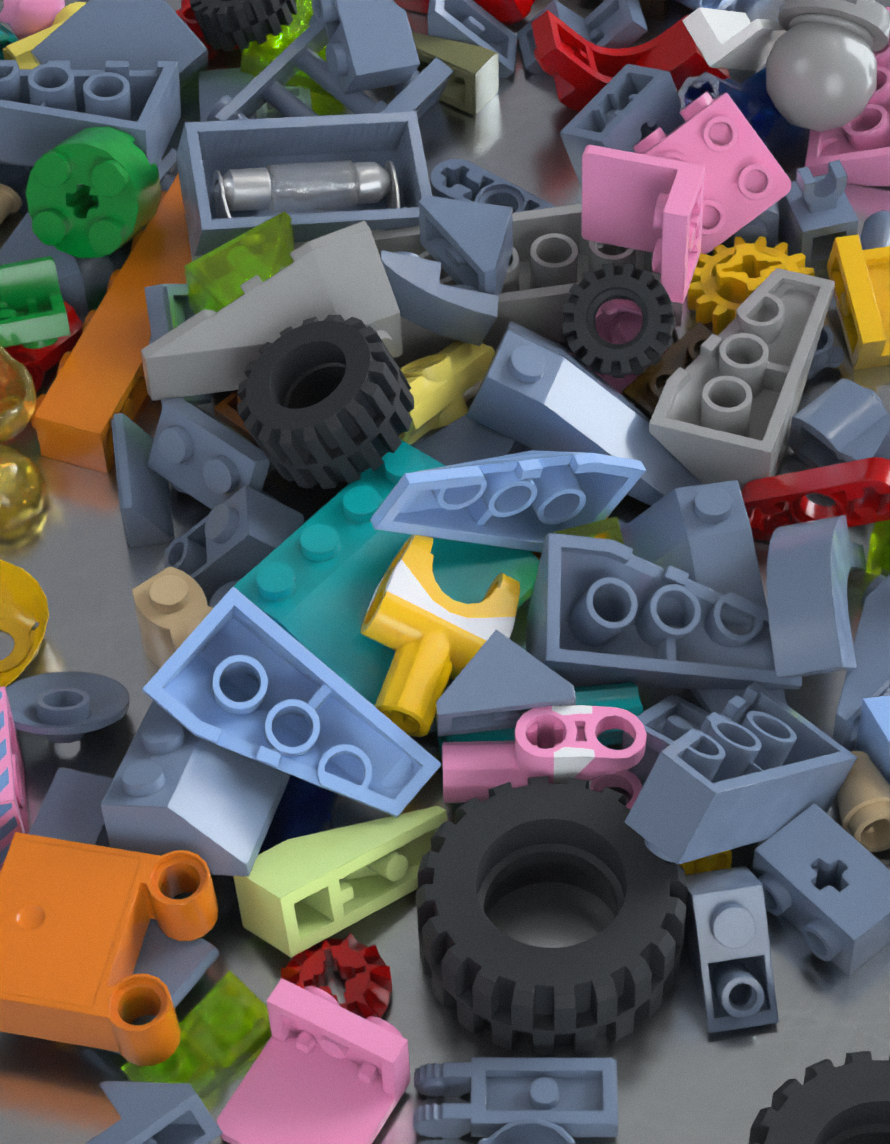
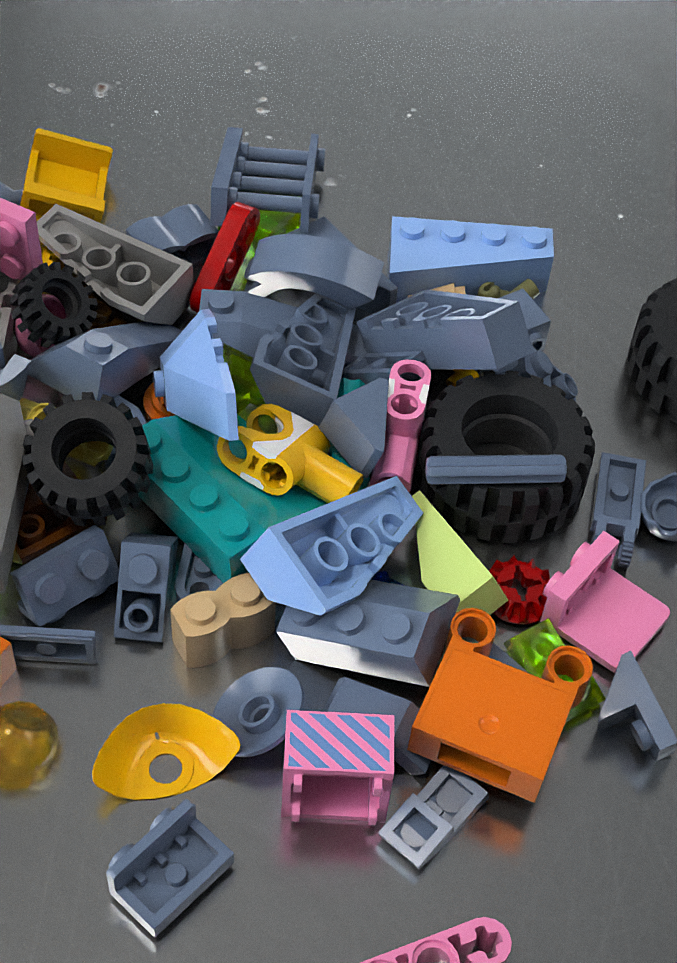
camera: 85 degrees left, 0 degrees up
none -> sand blue axle [425,454,567,485]

